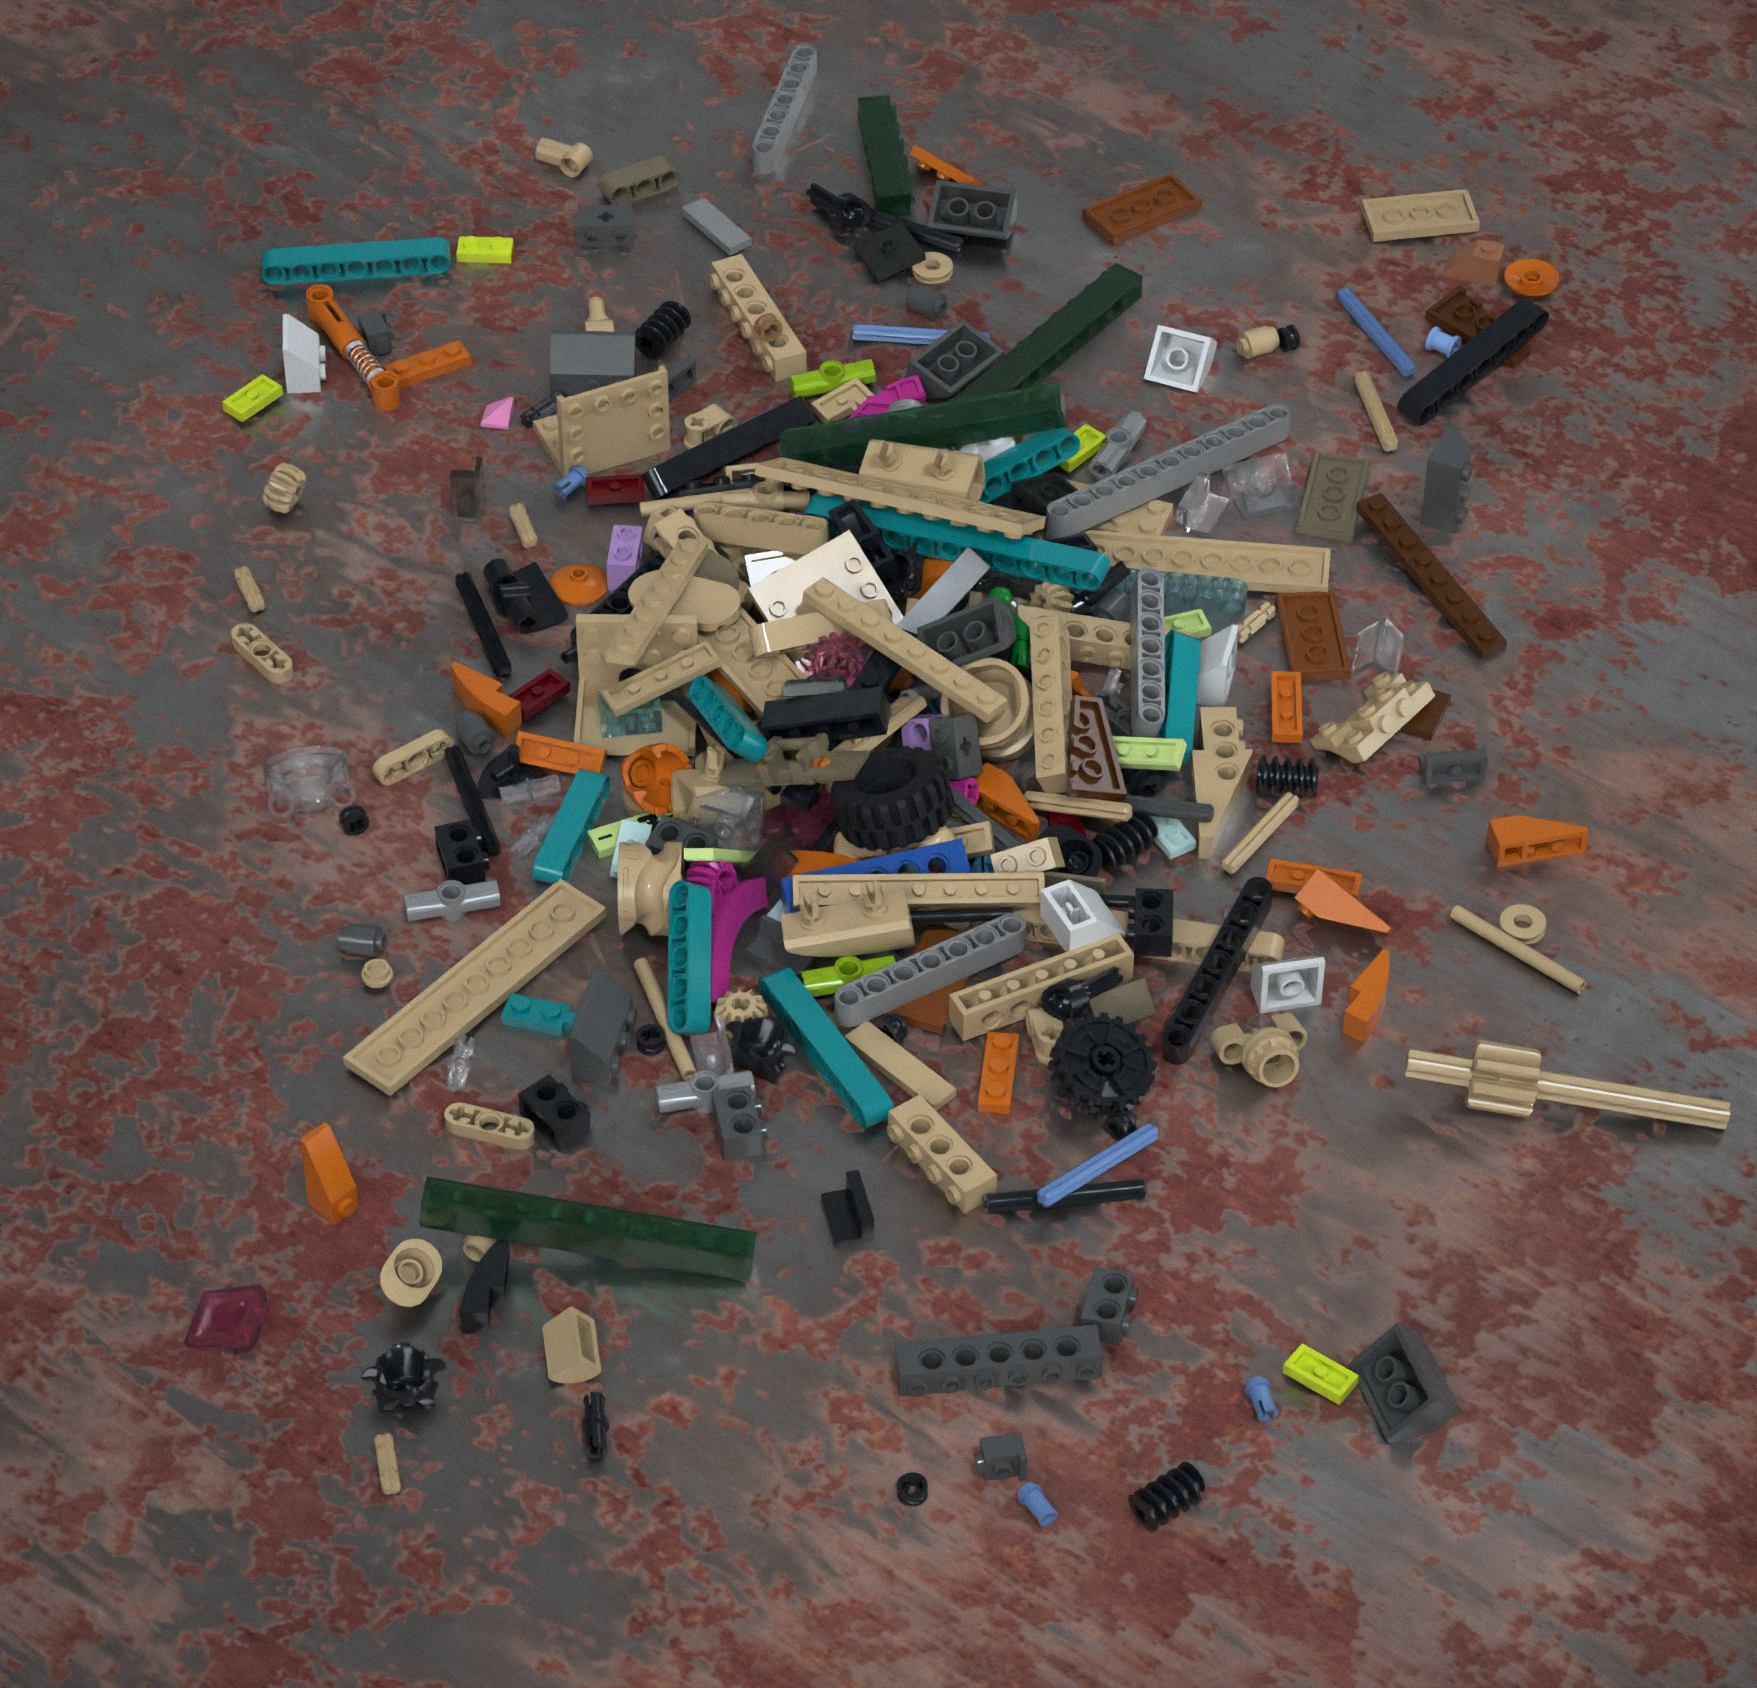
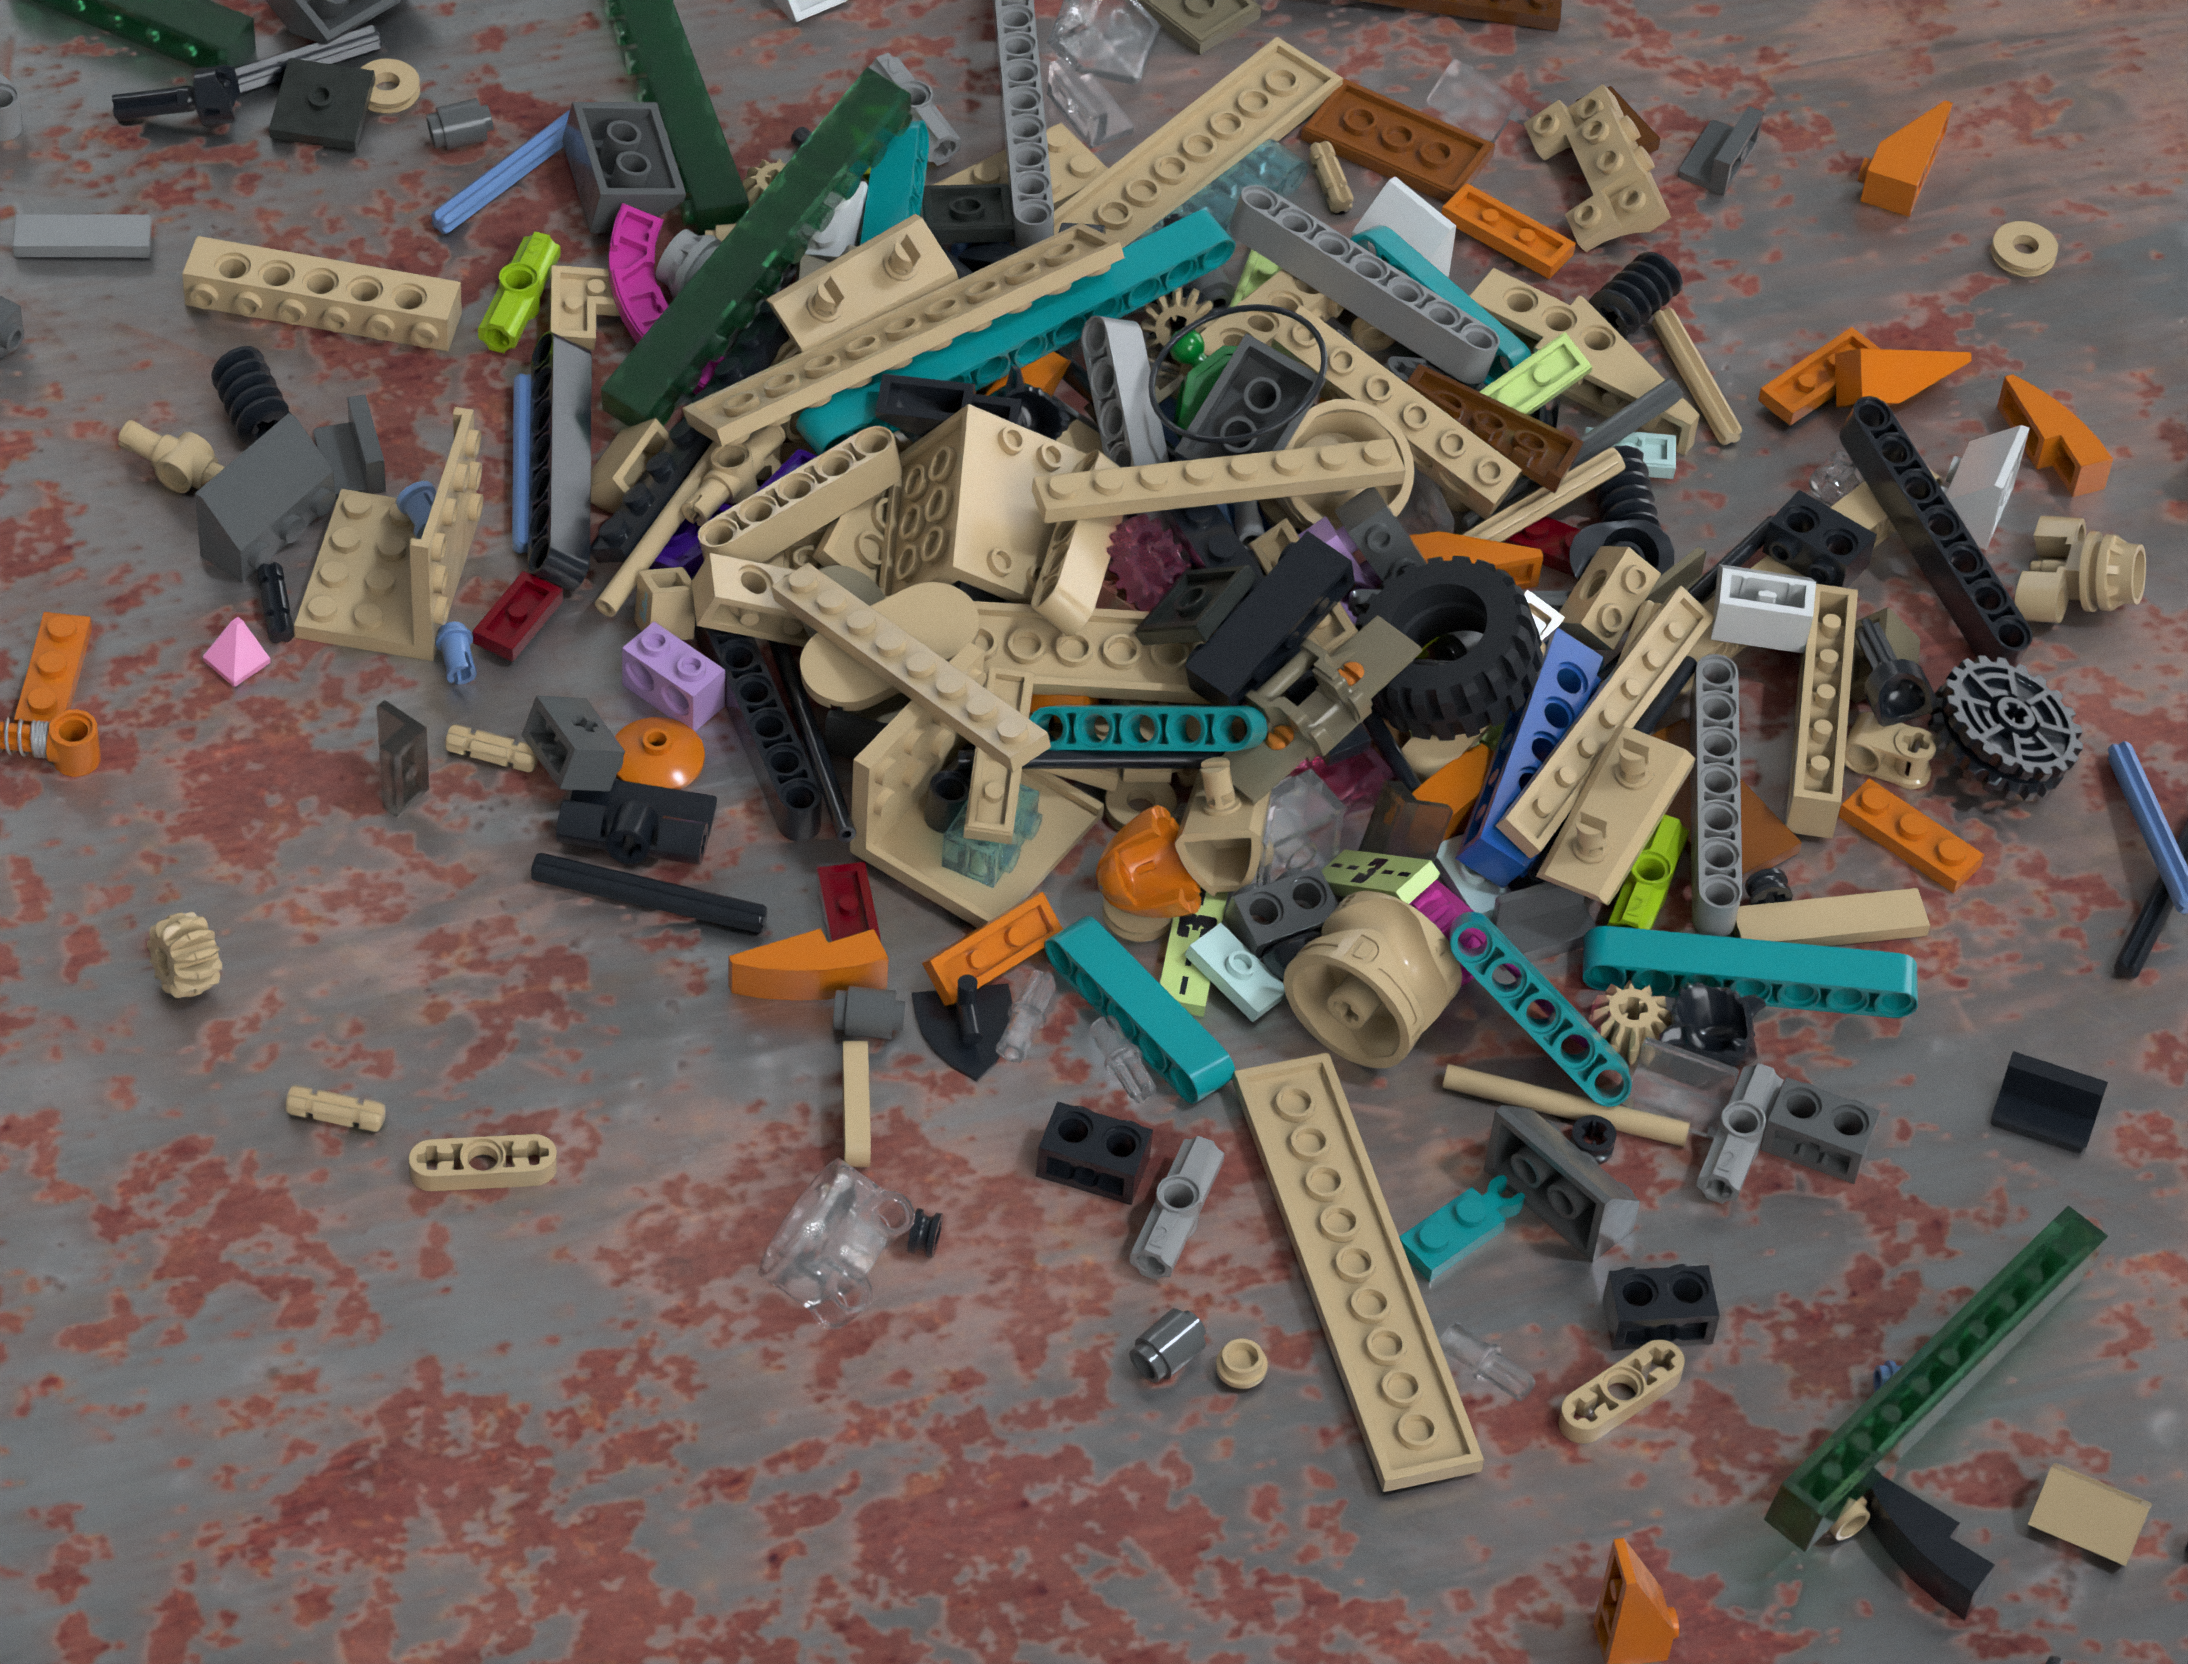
camera: 60 degrees left, 5 degrees up
tan piece [379,1238,442,1307] -> none
black axle [445,745,501,857] -> none
tan piece [684,404,738,450] -> none
medium nougat bush [754,313,782,342] -> none
tan brick [887,1094,997,1214] -> none
black bush [1104,1109,1137,1141] -> none
tan piece [1450,905,1587,994] -> none
none -> dark grey brick [522,695,625,791]
none -> black piece [1148,304,1328,444]

